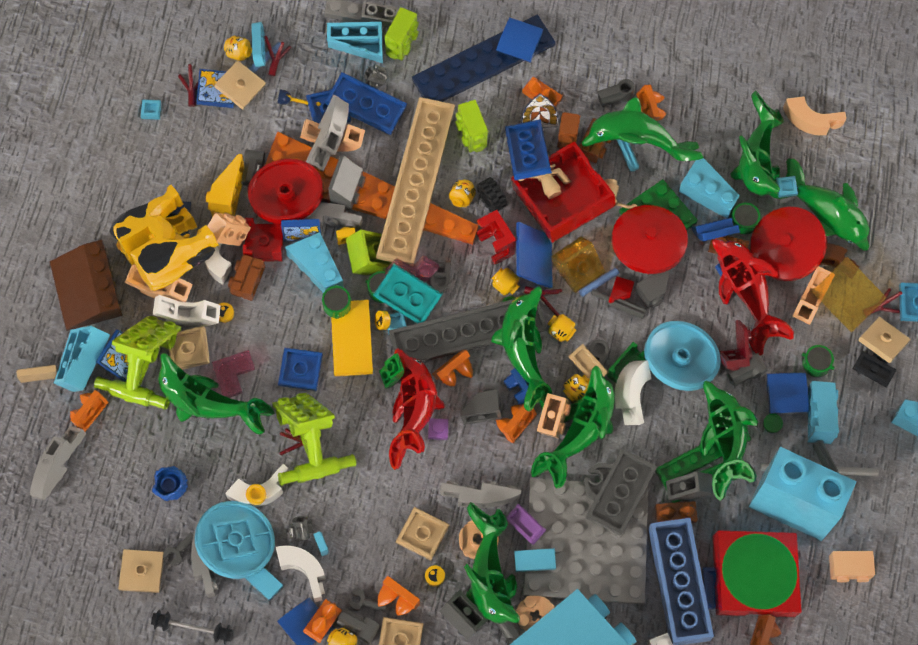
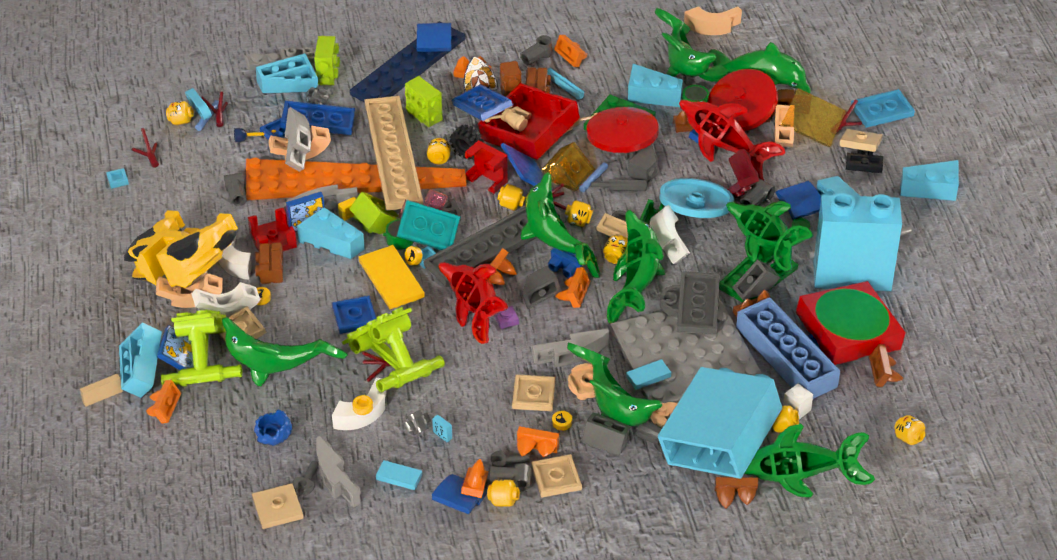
camera: 20 degrees left, 25 degrees down
light grey slope [30,426,86,500] -> none
reddish brown slope [50,239,123,331] -> none
black axle [151,609,233,645] -> none
medium azure plate [195,501,275,579] -> none
tile [196,69,234,108] -> none
yellow slope [206,154,245,217] -> none
light nougat brick [207,213,251,246] -> none
clear pink plate [212,350,255,398] -> none
tan plate [214,60,266,110] -> none
red dish [248,159,324,224] -> none
white arch [276,546,325,602] -> none
piece [322,285,351,319] -> none
slope [328,155,365,210] -> none
green slope [379,353,404,388] -> none
medium lavender tile [506,504,546,545] -> none
light nougat brick [537,393,571,439] -> none
green animal [582,97,704,161] -> none
red tile [609,276,635,303] -> none
blue slope [691,218,740,241] -> none
medium azure tile [776,176,798,198] -> none
piece [801,345,835,377] -> none
light nougat brick [829,551,875,583] -> none

